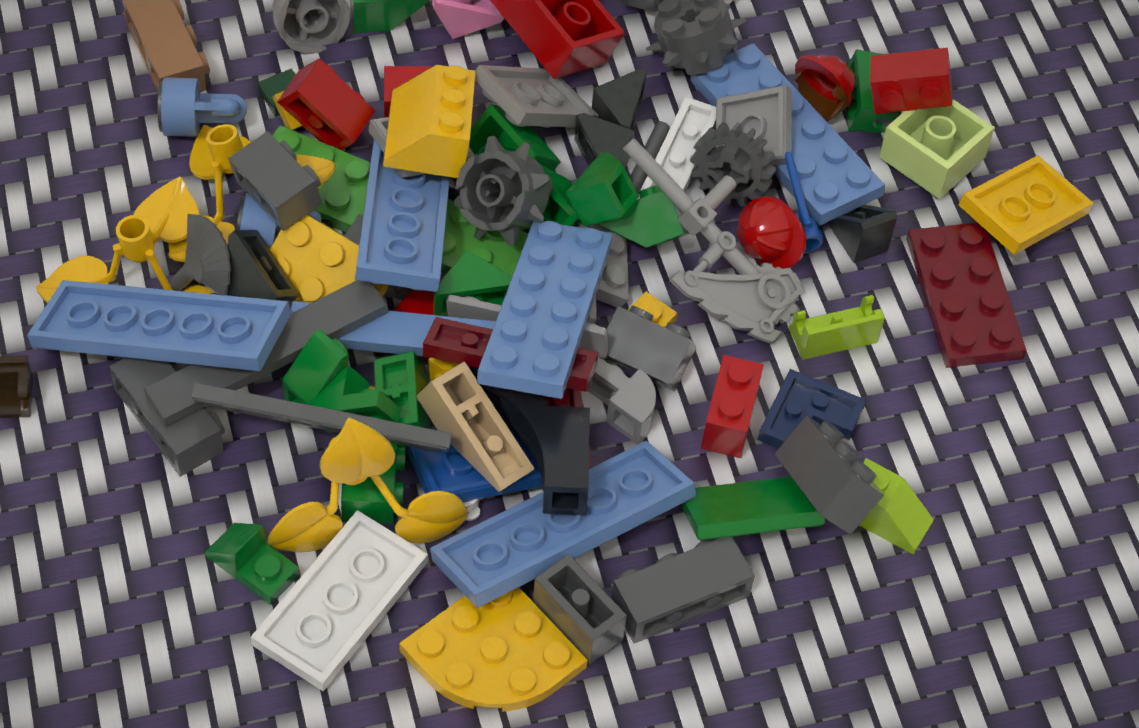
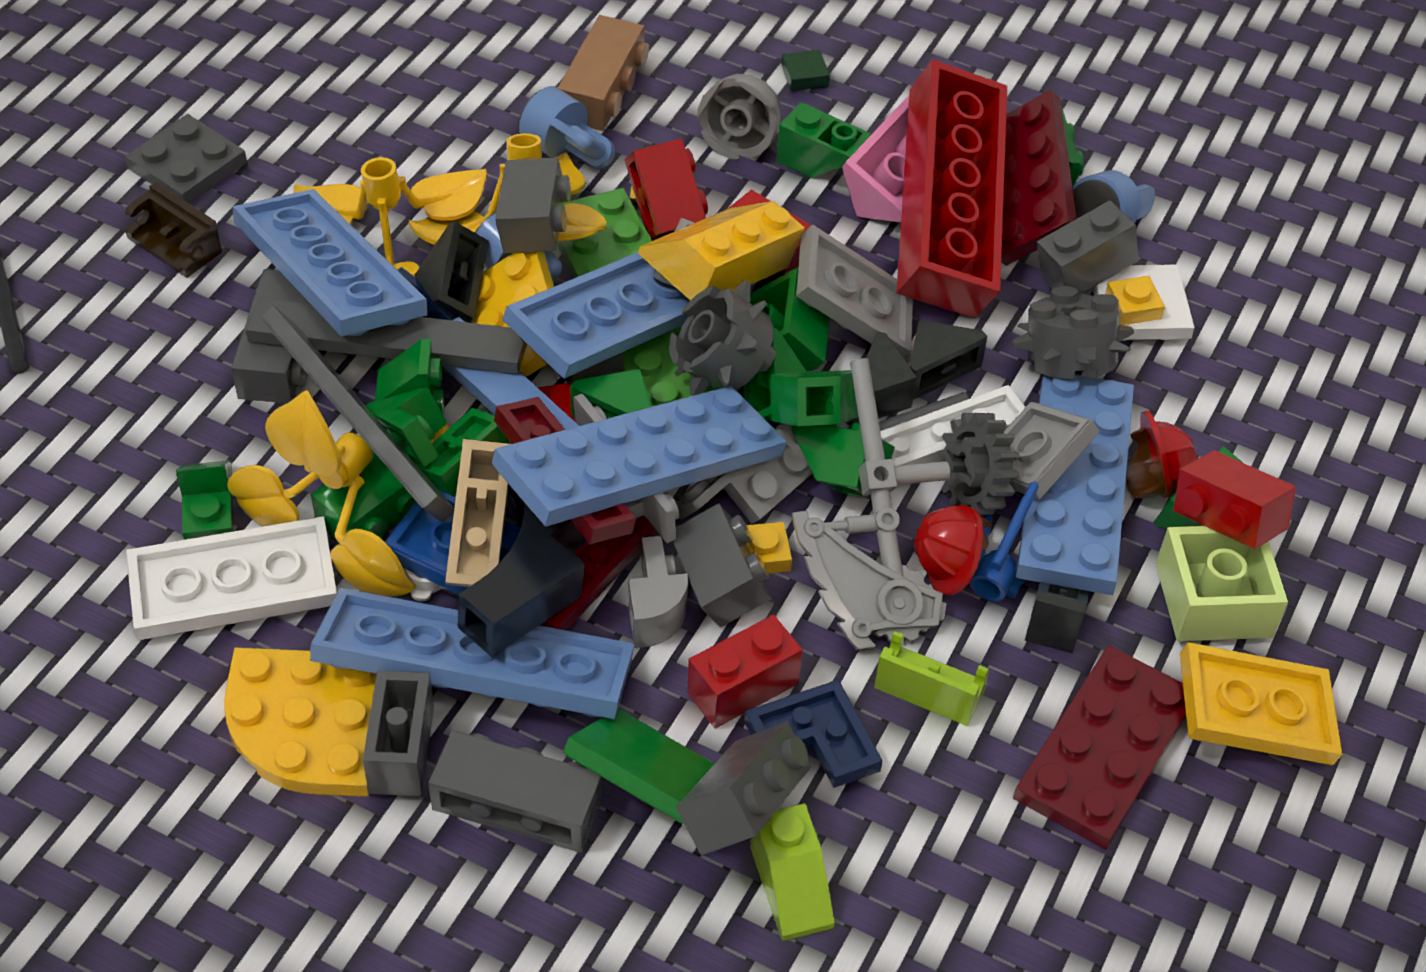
camera: 45 degrees right, 5 degrees down
dark grey hand [170,214,232,295] -> none

